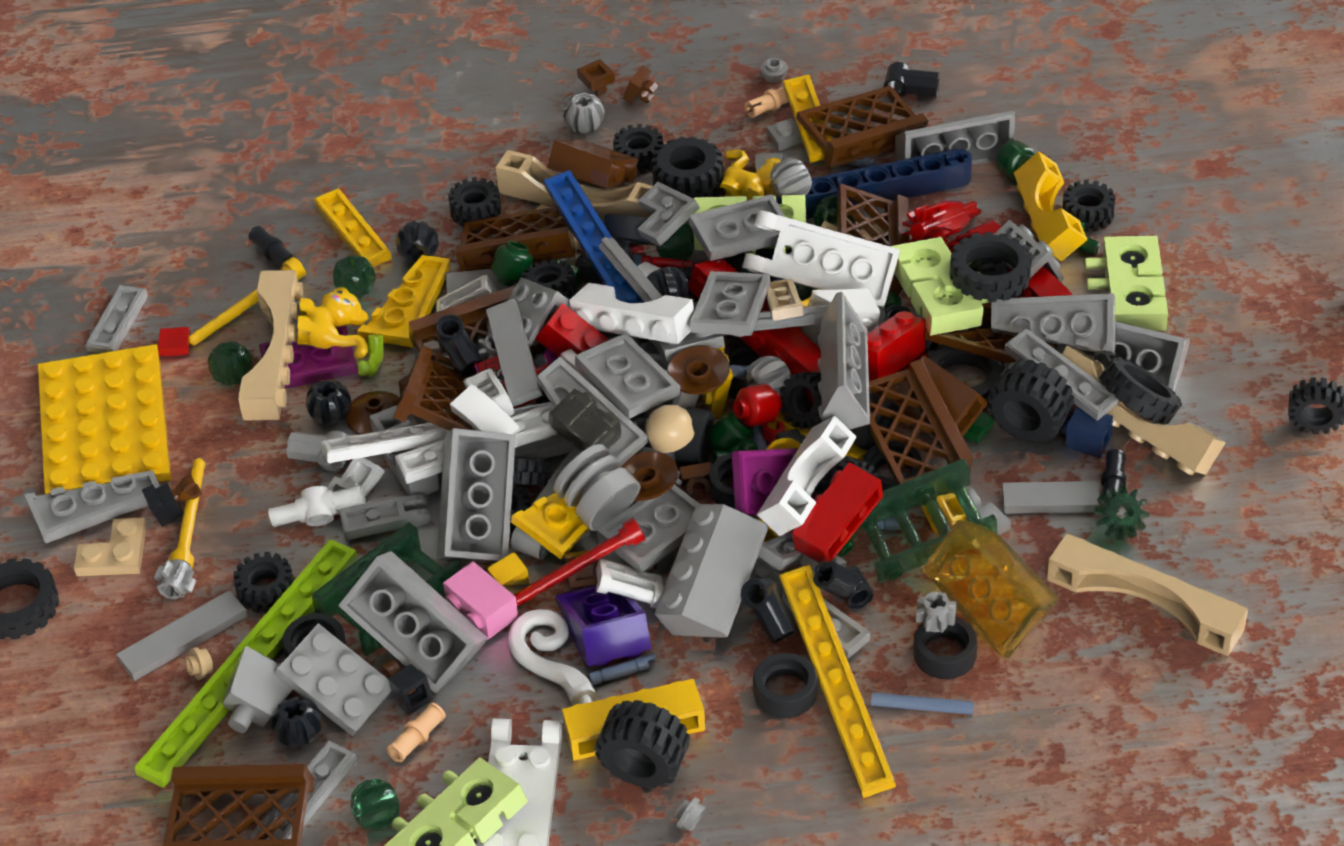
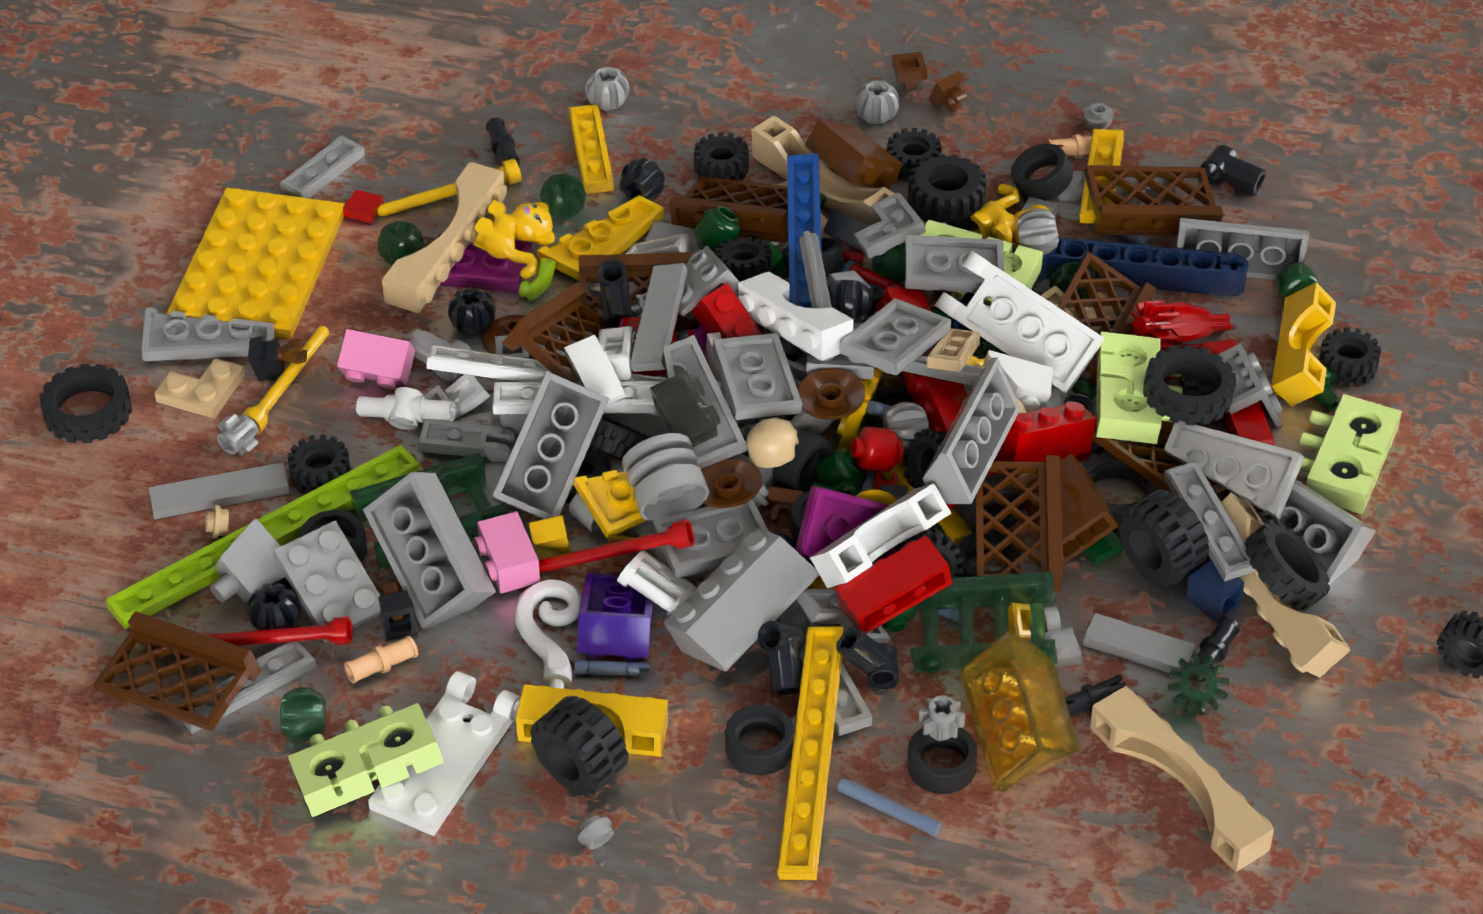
camera: 20 degrees right, 0 degrees up
none -> red piece [206,616,353,646]
none -> bright pink brick [337,329,416,389]
none -> light grey piece [585,66,629,111]
none -> black tyre [1011,143,1073,201]
none -> black pin [1053,674,1127,722]

